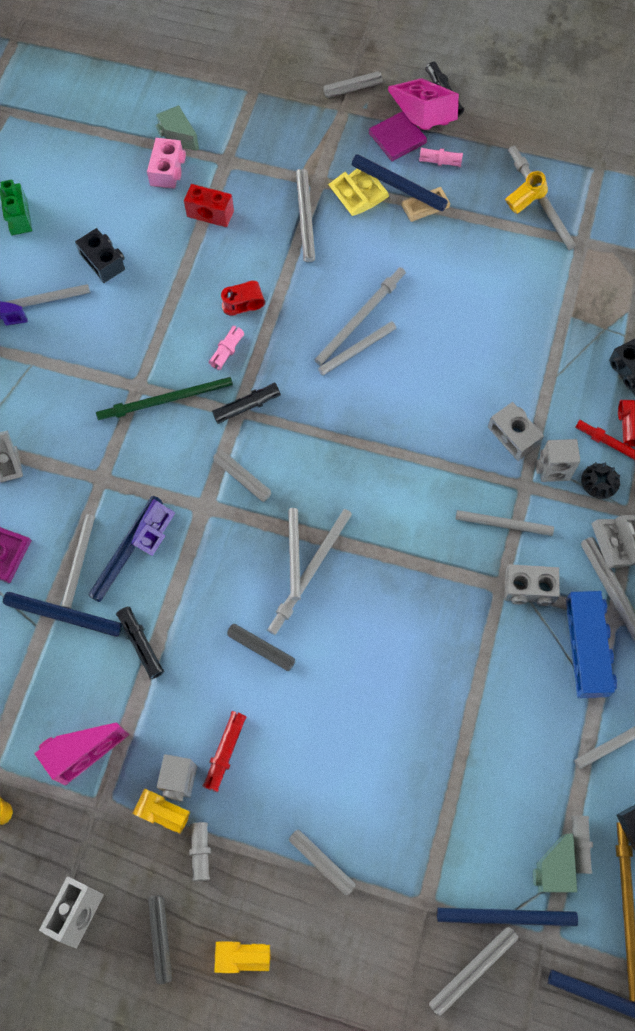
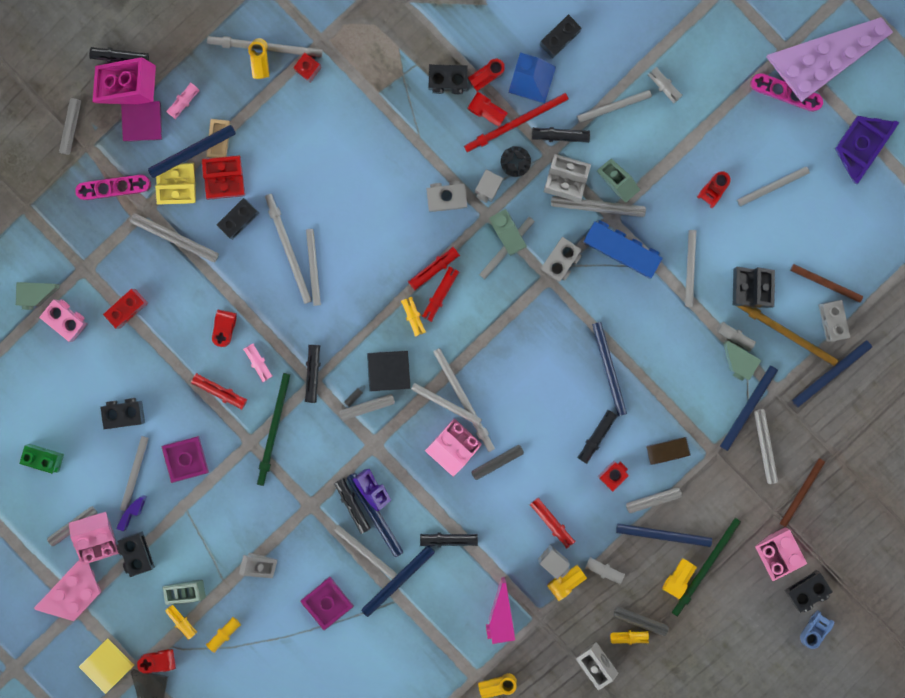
camera: 55 degrees left, 20 degrees up
none -> dark pink beam [75,175,151,200]
none -> magenta tile [161,436,209,483]
none -> red pin [191,373,248,410]
none -> red slope [202,156,245,200]
none -> black brick [216,198,259,240]
none -> red brick [293,53,322,83]
none -> black pin [333,478,371,534]
none -> dark grey piece [342,386,365,407]
none -> black slope [367,351,411,391]
none -> yellow pin [401,297,426,337]
none -> red pin [408,246,460,291]
none -> red pin [421,266,460,322]
none -> bright pink slope [425,419,482,477]
none -> sand green slope [489,209,527,256]
none -> black pin [577,410,618,464]
none -> dark blue piece [592,322,627,416]
none -> red brick [598,461,629,492]
none -> yellow axle [610,630,649,645]
none -> dark blue piece [616,524,712,547]
none -> dark brown slope [646,437,691,465]
none -> dark green bar [671,518,741,617]

